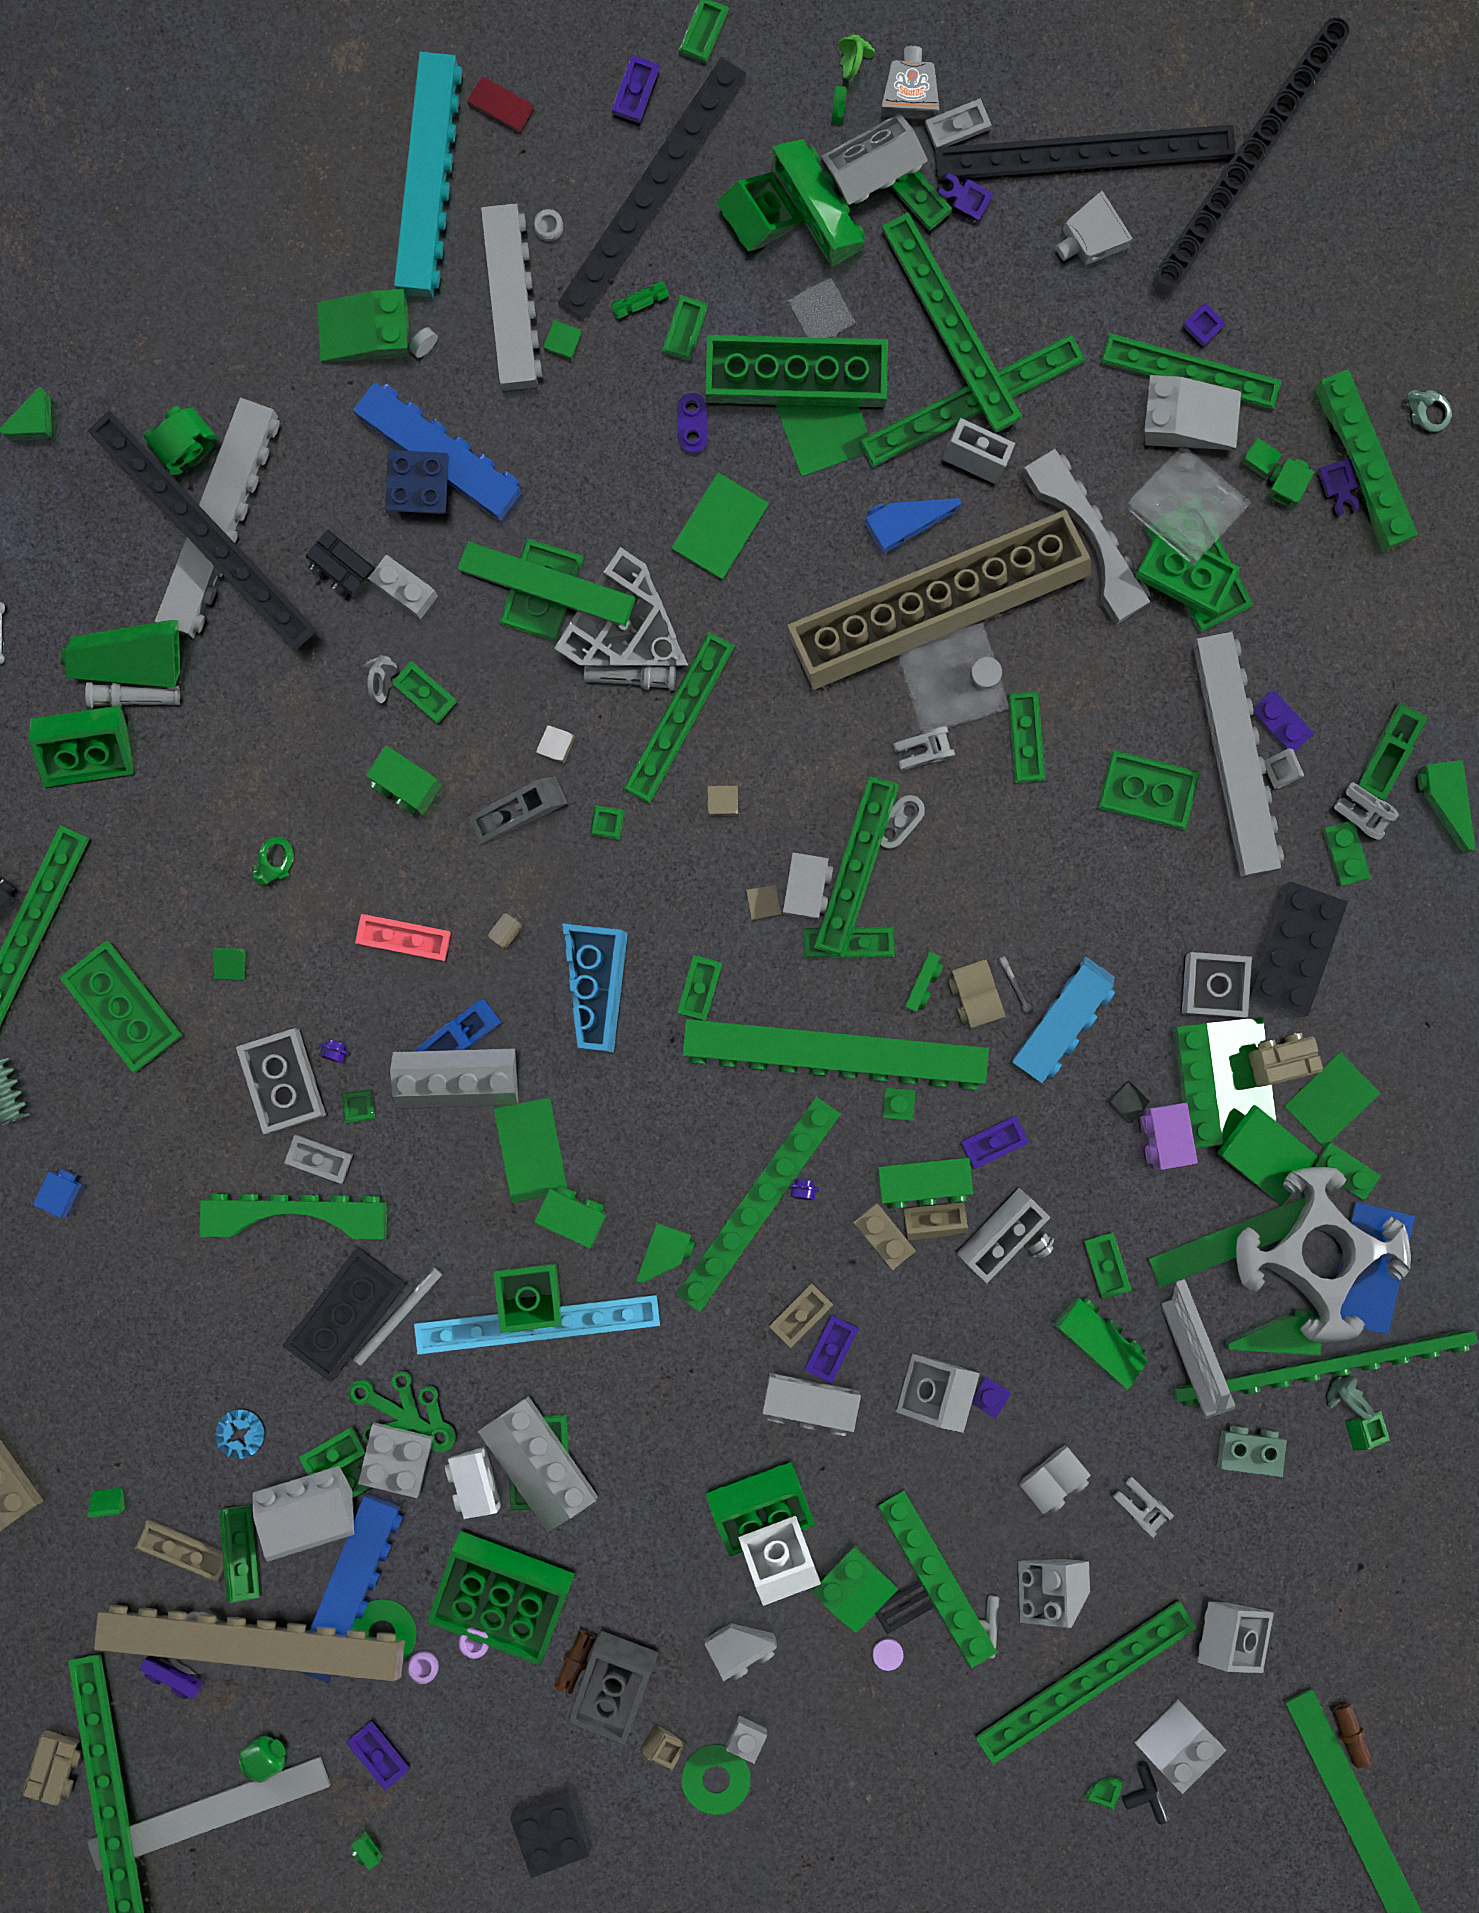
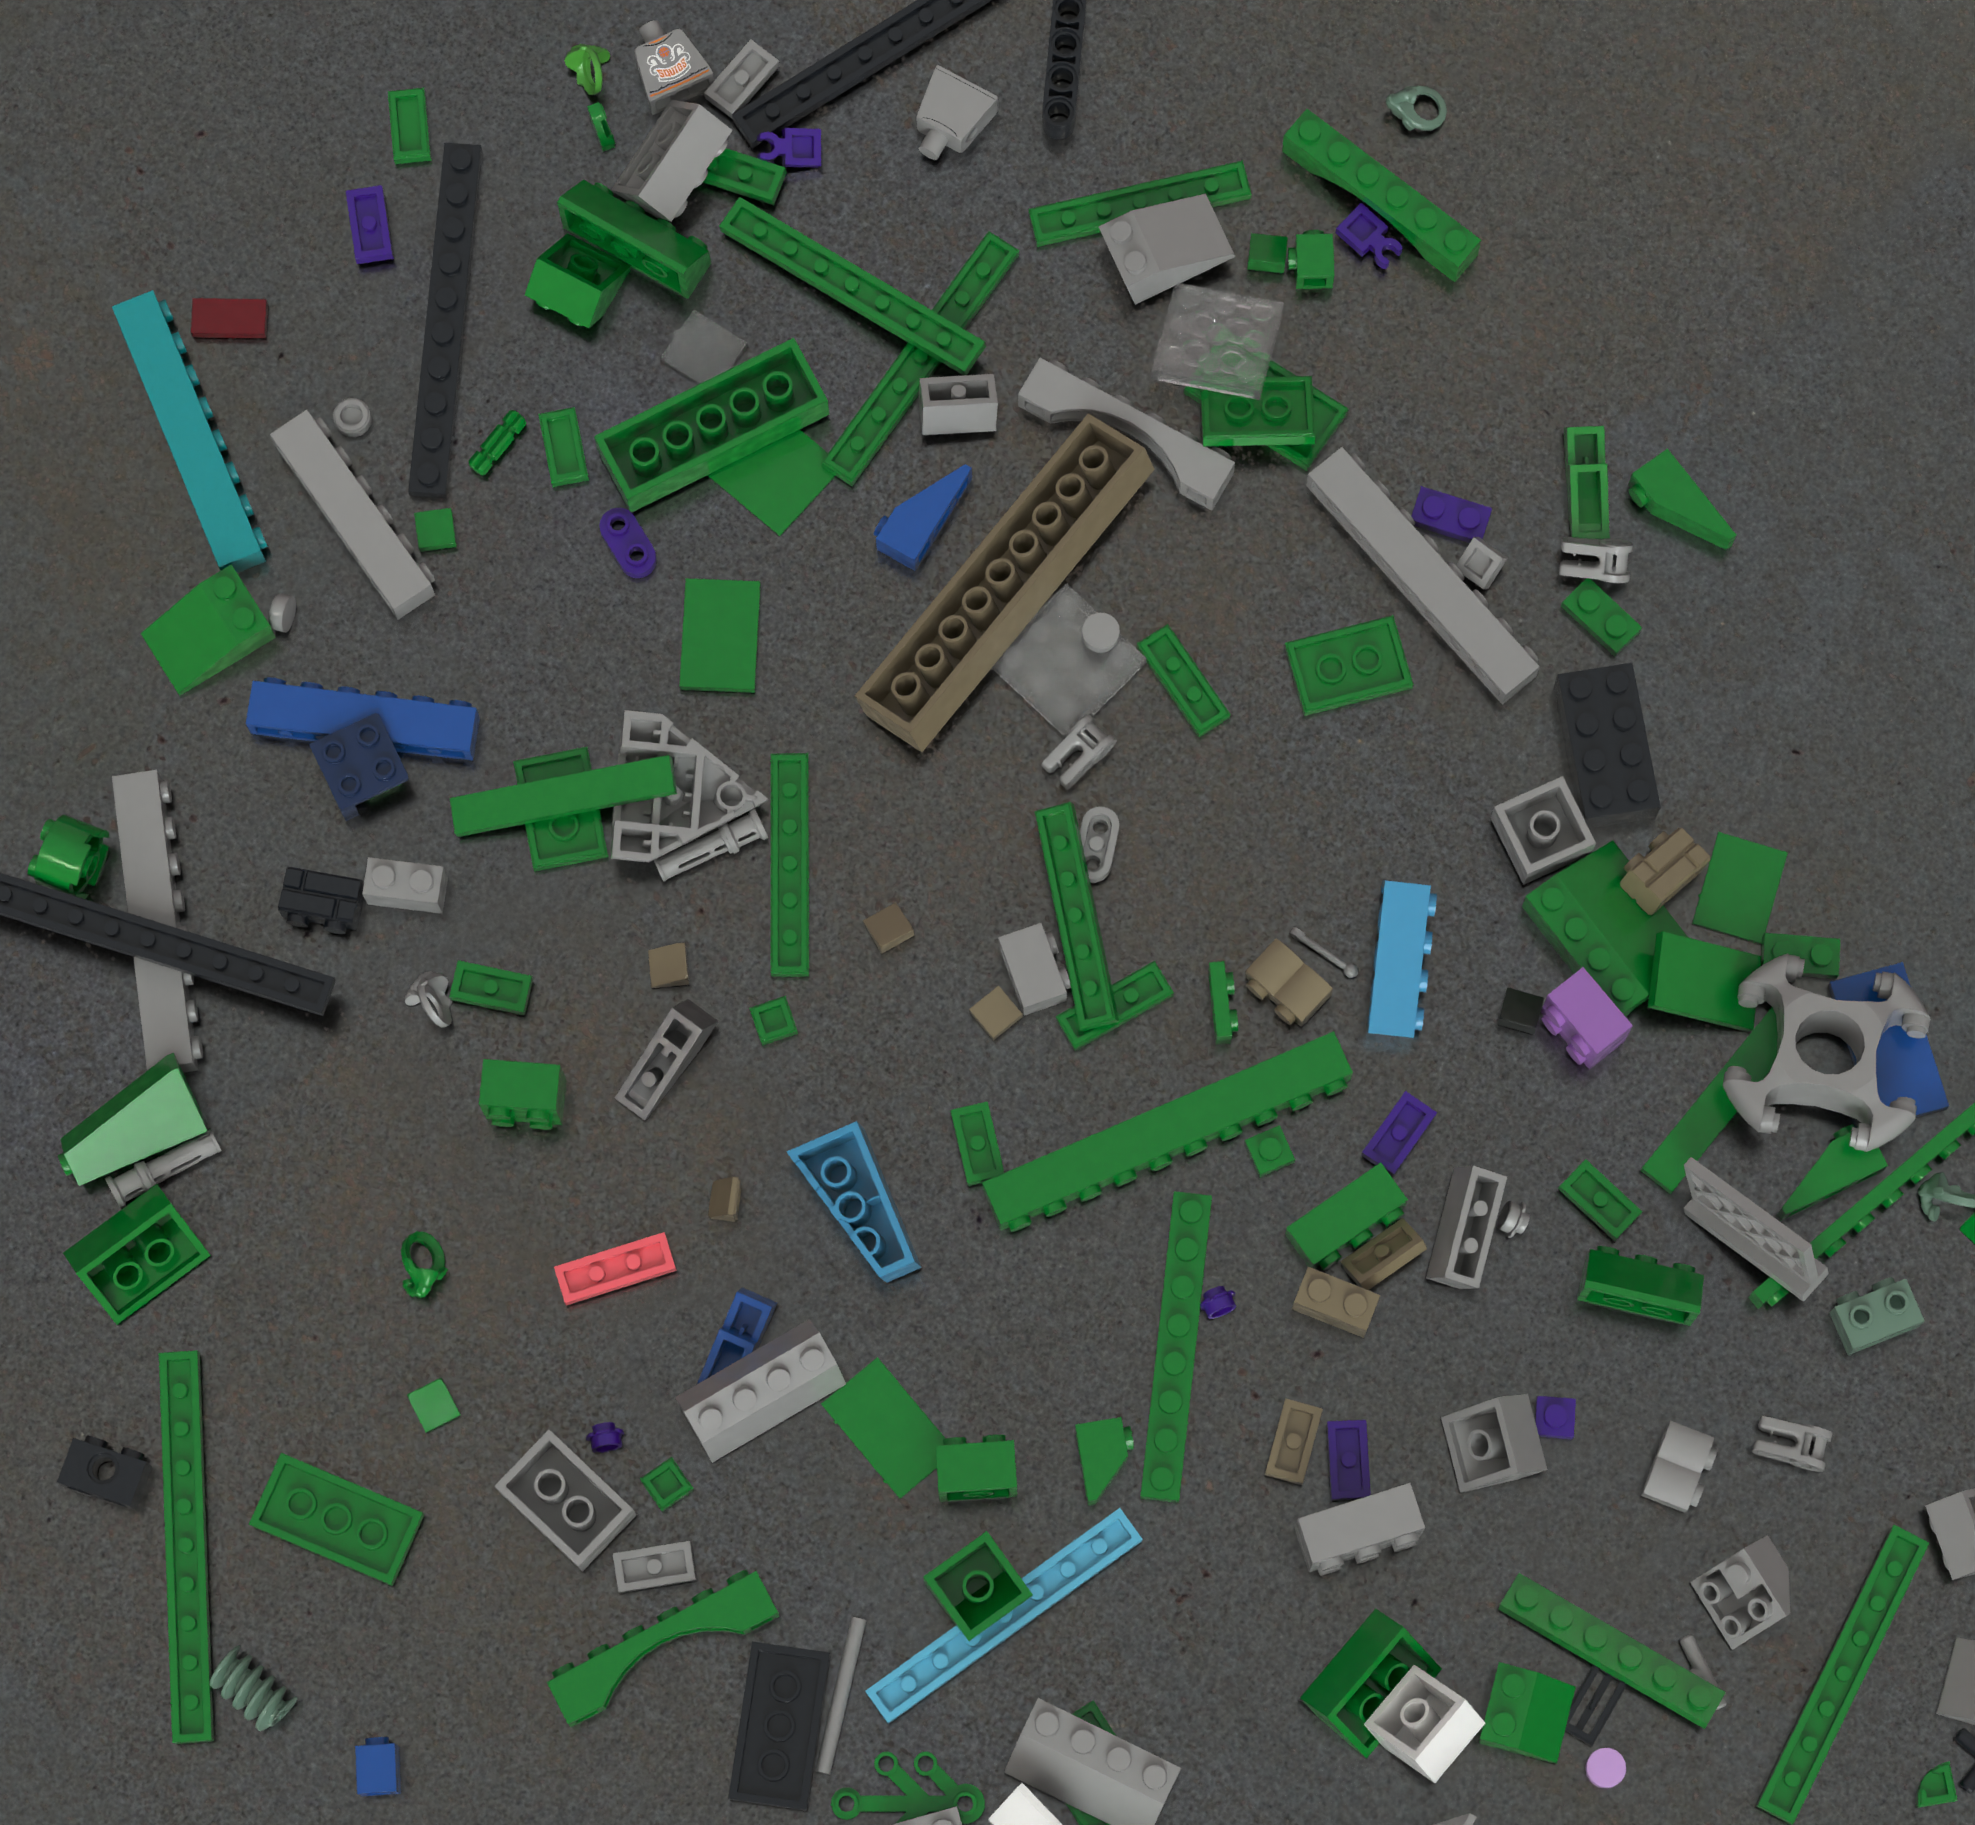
camera: 25 degrees left, 10 degrees down
dark purple plate [1183,303,1226,347] -> none

